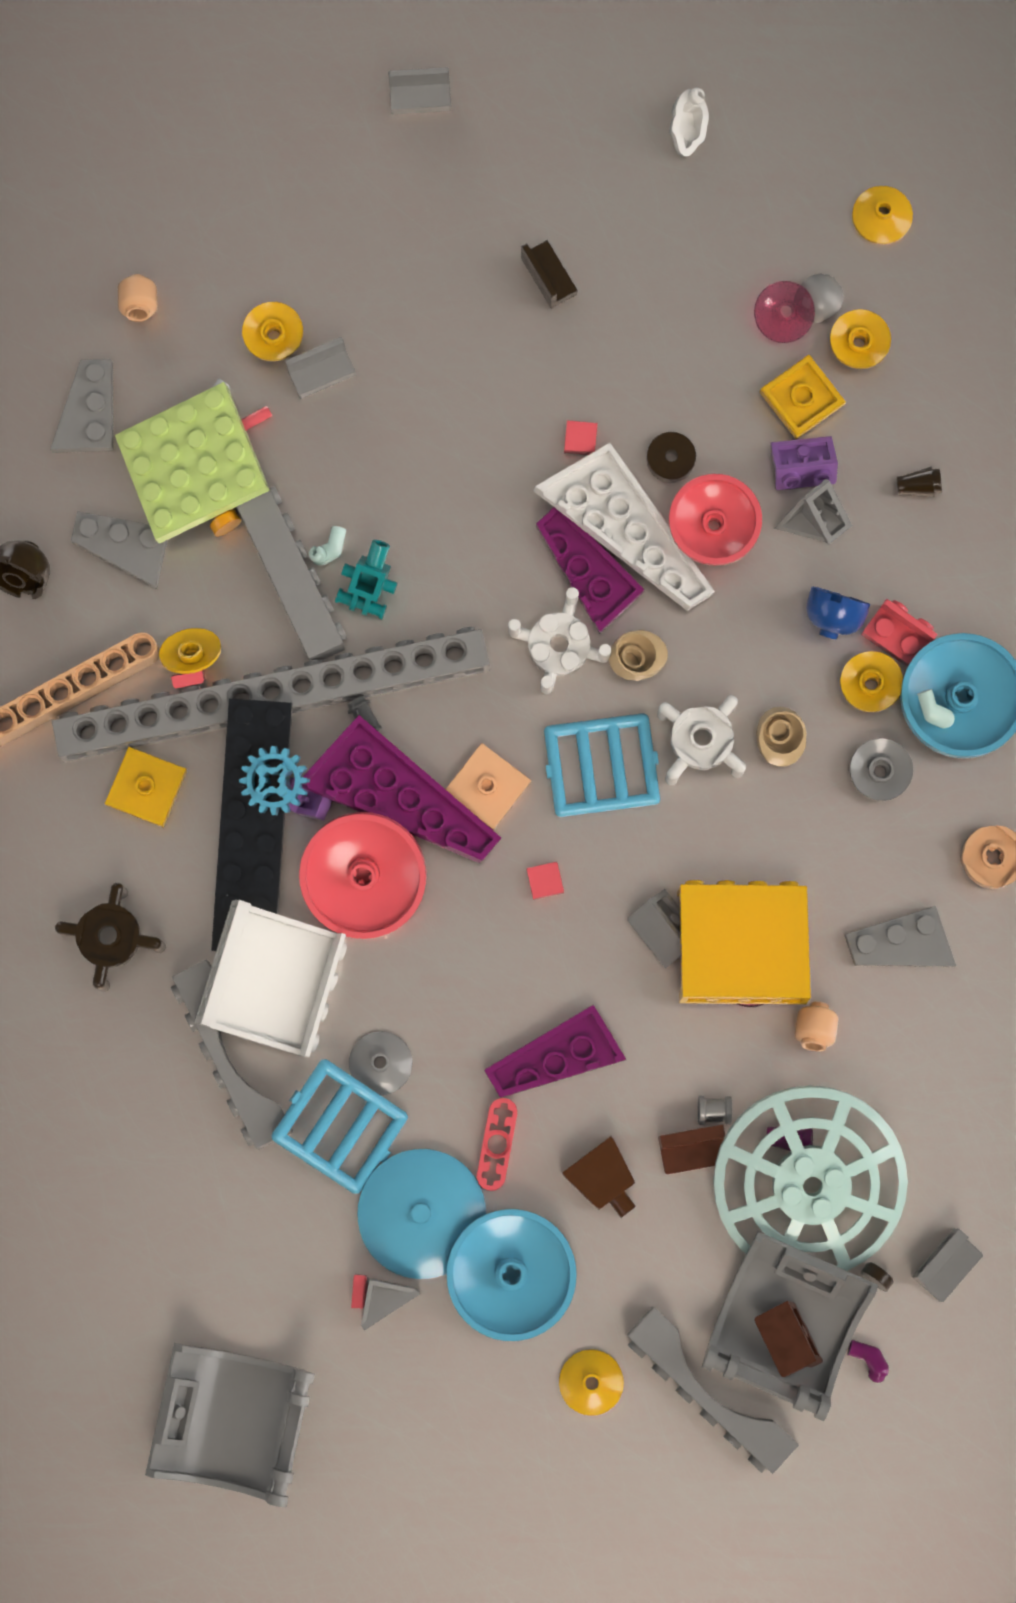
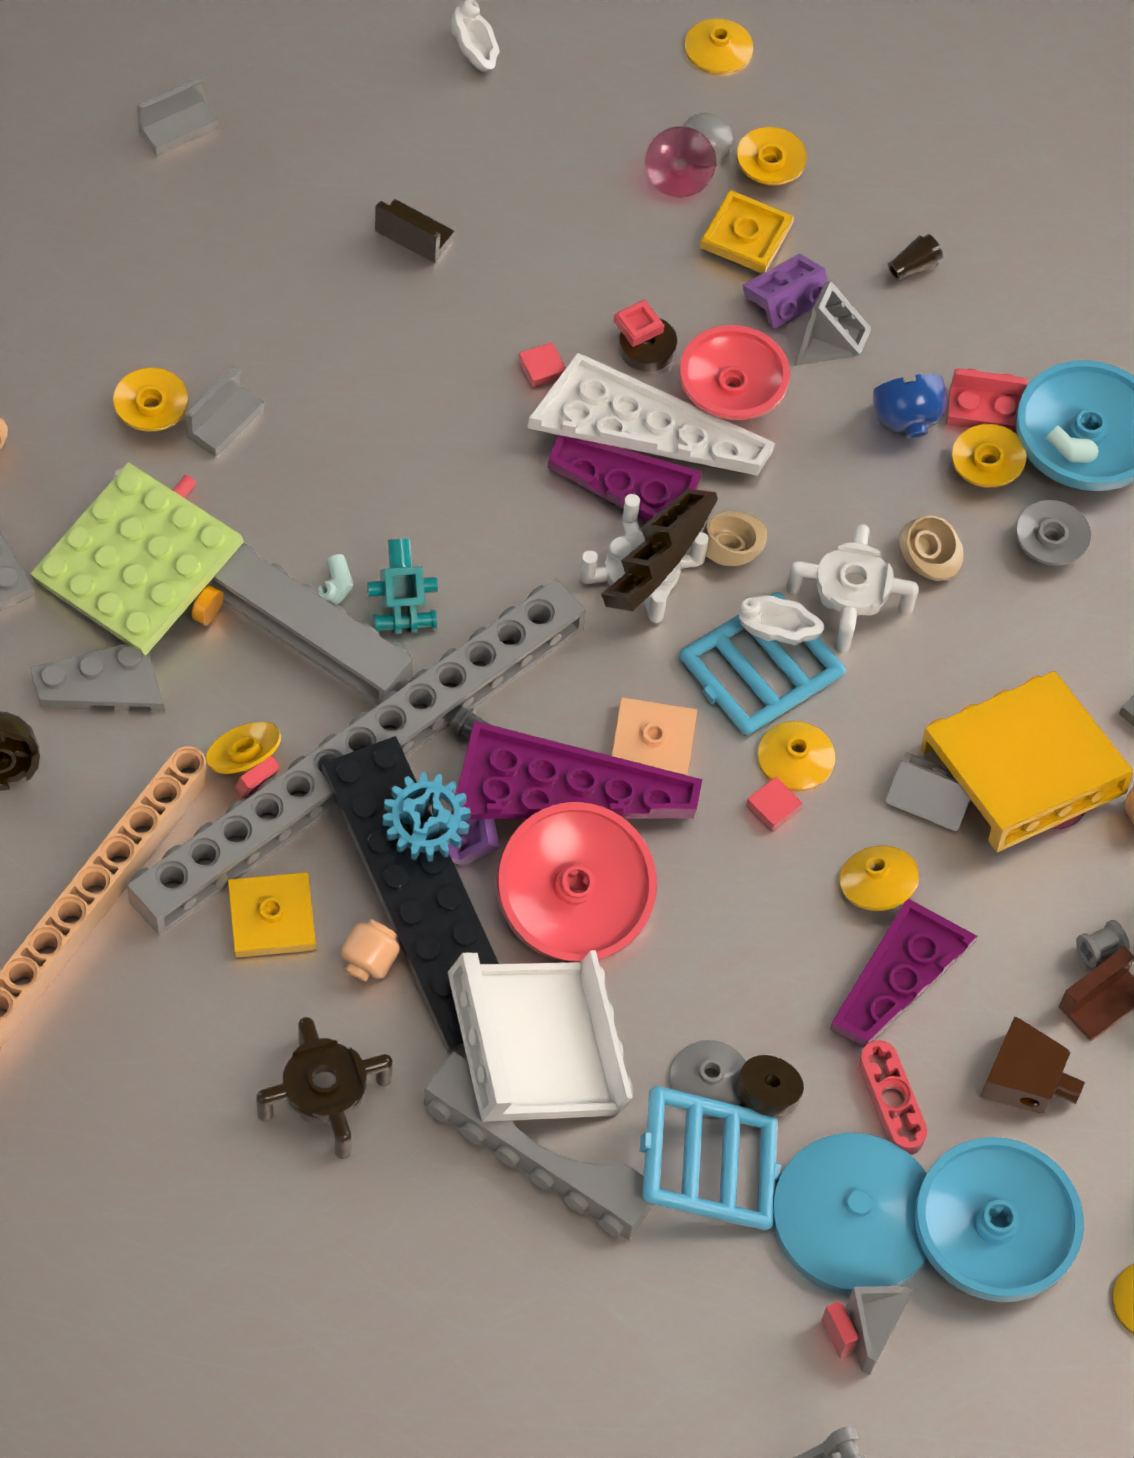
camera: 35 degrees left, 20 degrees down
none -> light nougat head [340,919,400,983]
none -> dark brown slope [601,488,718,612]
none -> coral tile [613,299,664,347]
none -> dark brown piece [736,1055,804,1117]
none -> white arm [738,595,824,645]
none -> yellow dish [757,721,835,791]
none -> yellow dish [840,845,919,911]

